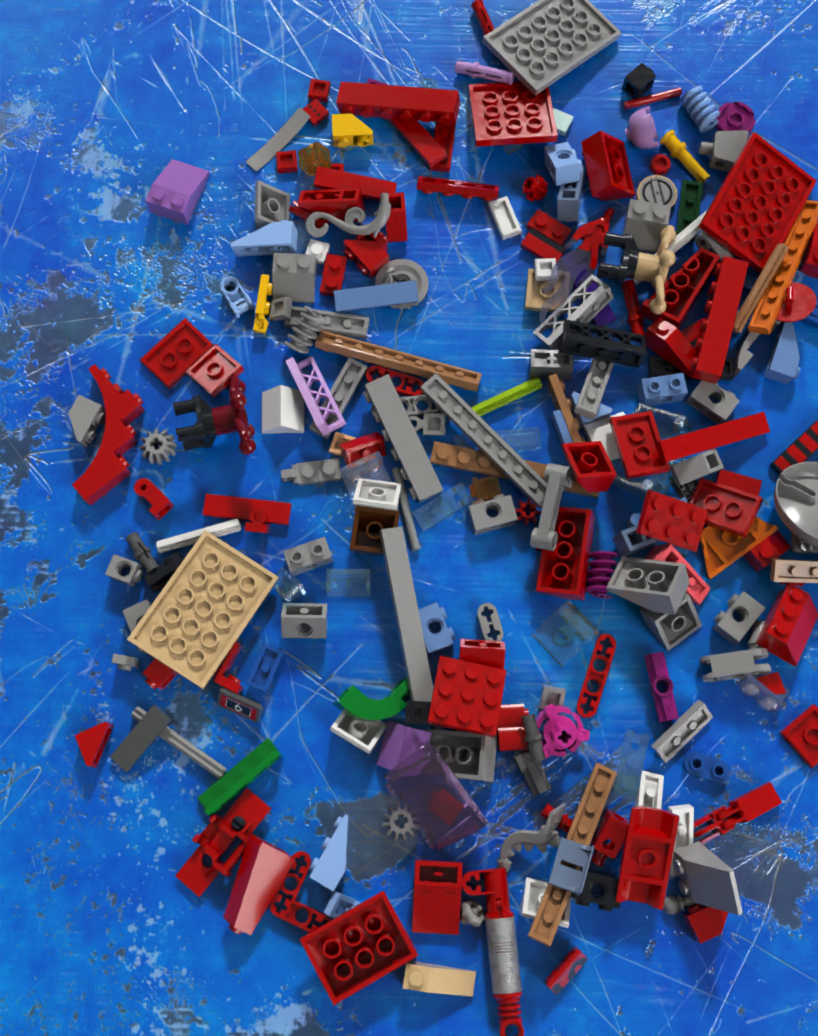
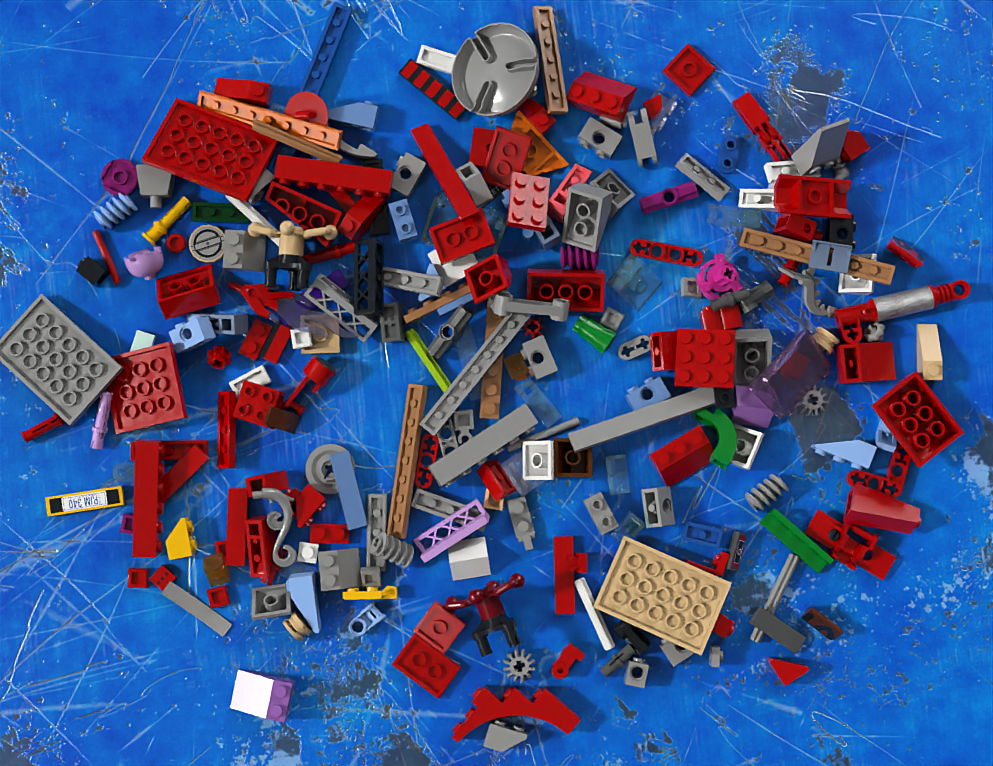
camera: 100 degrees left, 10 degrees up
none -> tile [45,486,126,517]
none -> red bracket [233,380,286,430]
none -> copper slope [263,405,301,434]
none -> red piece [281,355,337,415]
none -> tan wheel [283,611,312,642]
none -> dark grey piece [427,304,474,359]
none -> green plant [572,314,618,355]
none -> light grey tile [599,307,625,332]
none -> red slope [648,425,714,486]
none -> light grey piece [745,474,789,513]
none -> copper slope [801,606,843,640]
none -> tan wheel [808,327,839,355]

